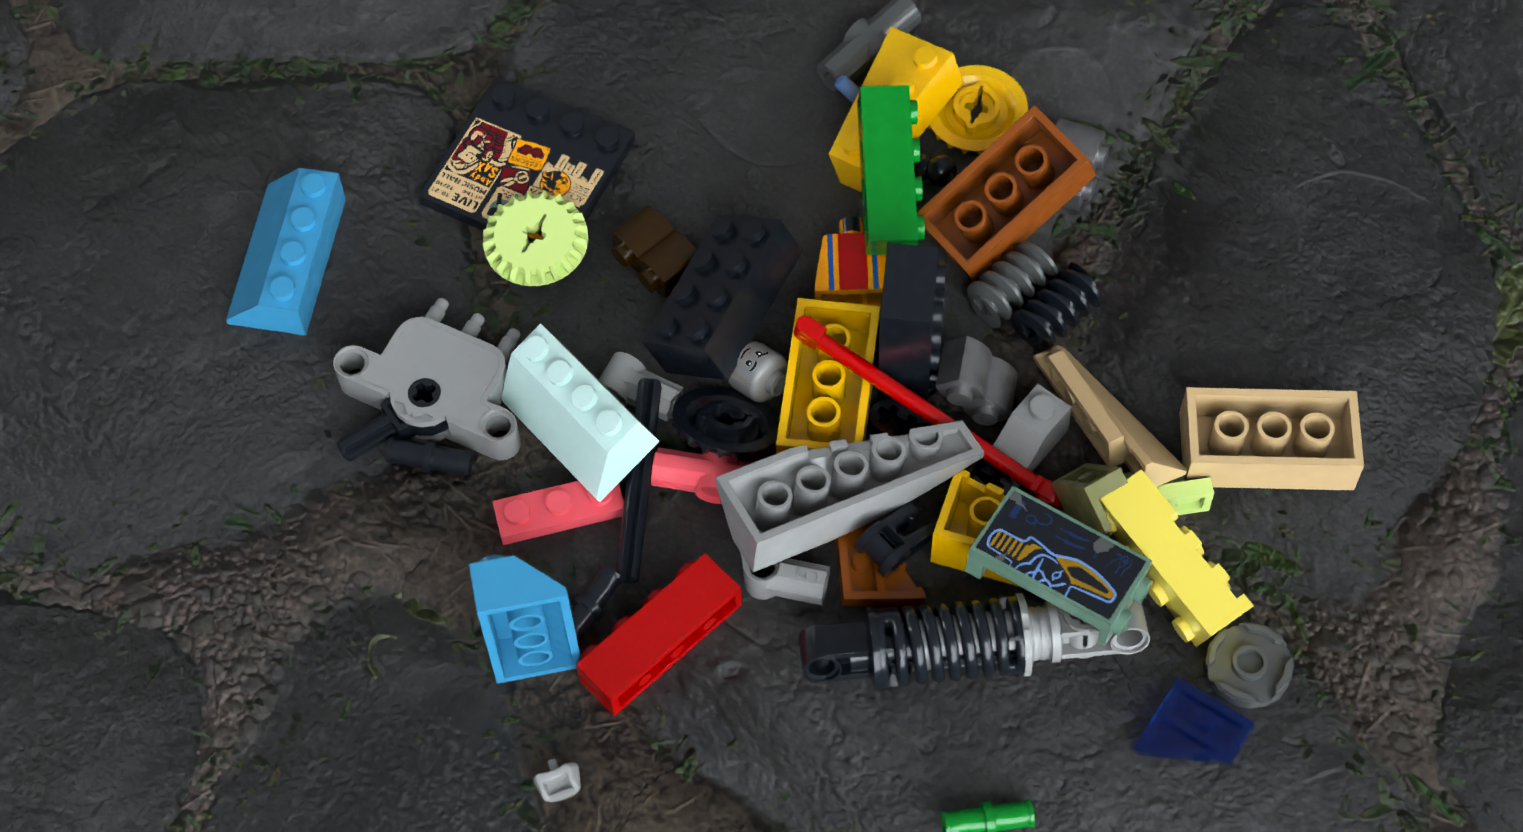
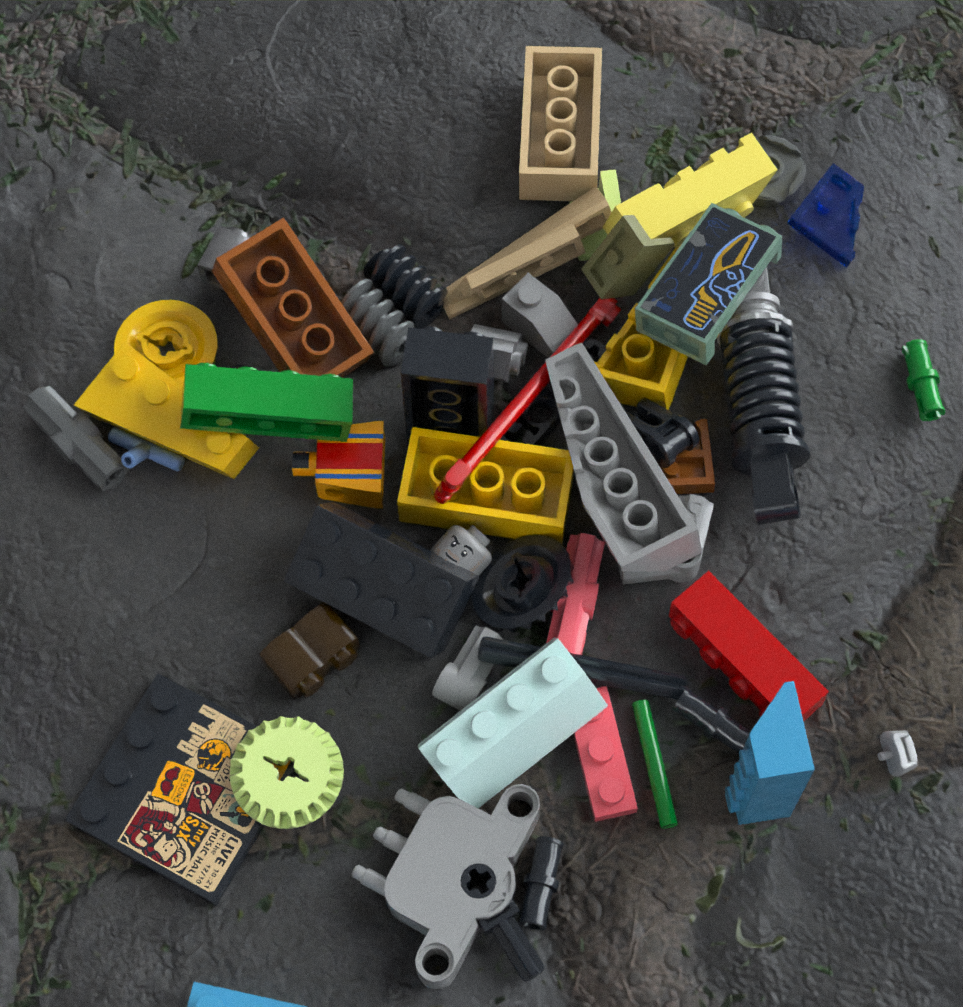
camera: 90 degrees left, 5 degrees up
none -> green bar [632,700,678,829]

